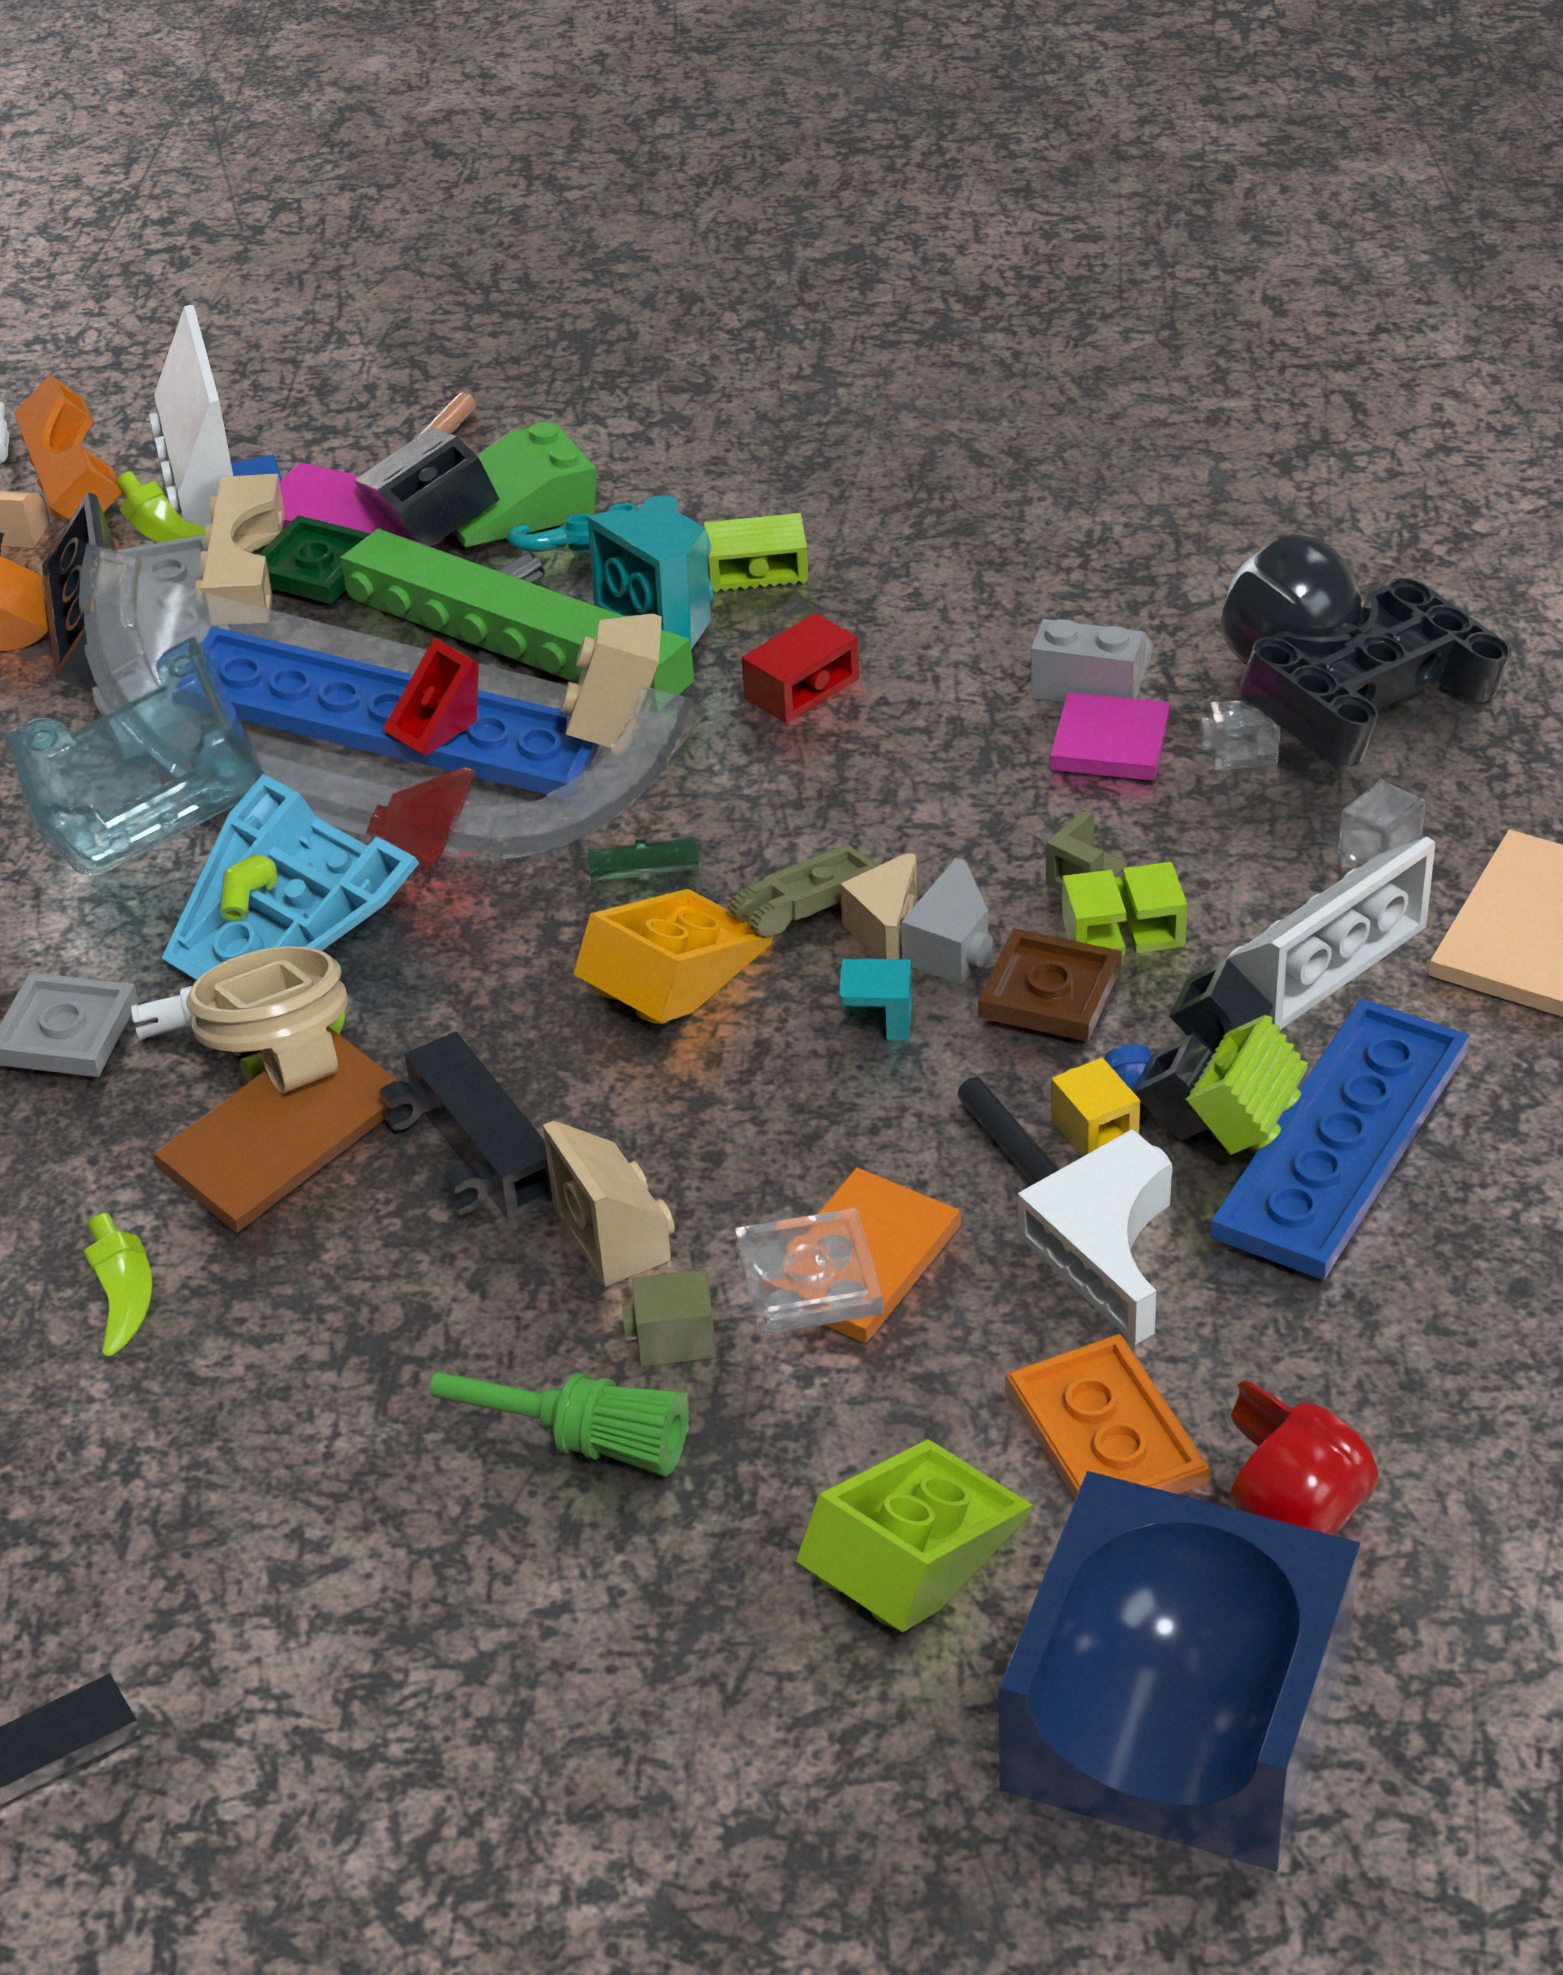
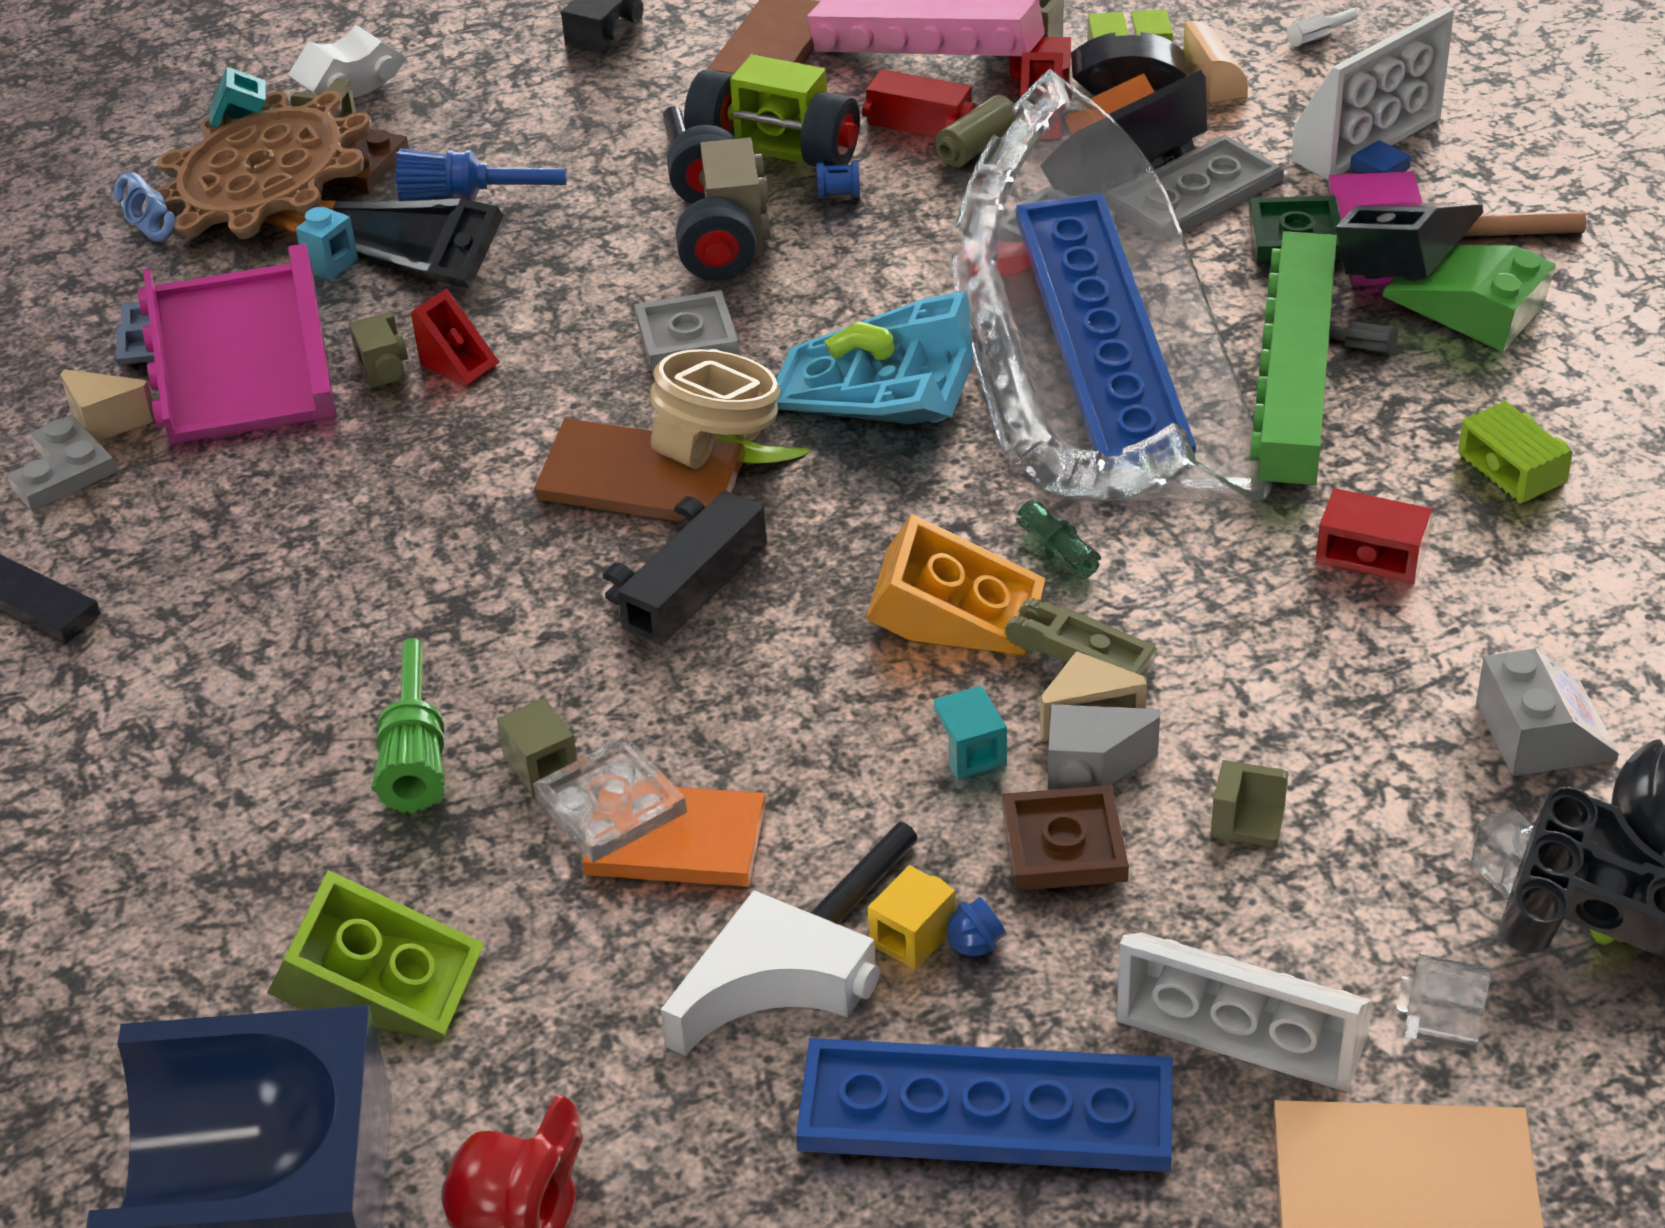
camera: 65 degrees right, 0 degrees up
clear light blue windscreen [5,636,264,876] -> none
orange arch [14,374,123,524] -> none
lime bar [83,1213,152,1356] -> none
lime bar [116,471,205,543] -> none
tan arch [195,474,285,629] -> none
clear red slope [366,767,476,878] -> none
red slope [382,637,479,756] -> none
teal slope [507,495,713,649] -> none
tan slope [543,1120,675,1287] -> none
tan slope [560,613,662,753] -> none
orange tile [1005,1334,1210,1501] -> none
dark pink tile [1050,692,1171,781] -> none
lime piece [1062,862,1188,955] -> none
black arch [1134,958,1273,1141] -> none
lime brick [1186,1015,1308,1155] -> none

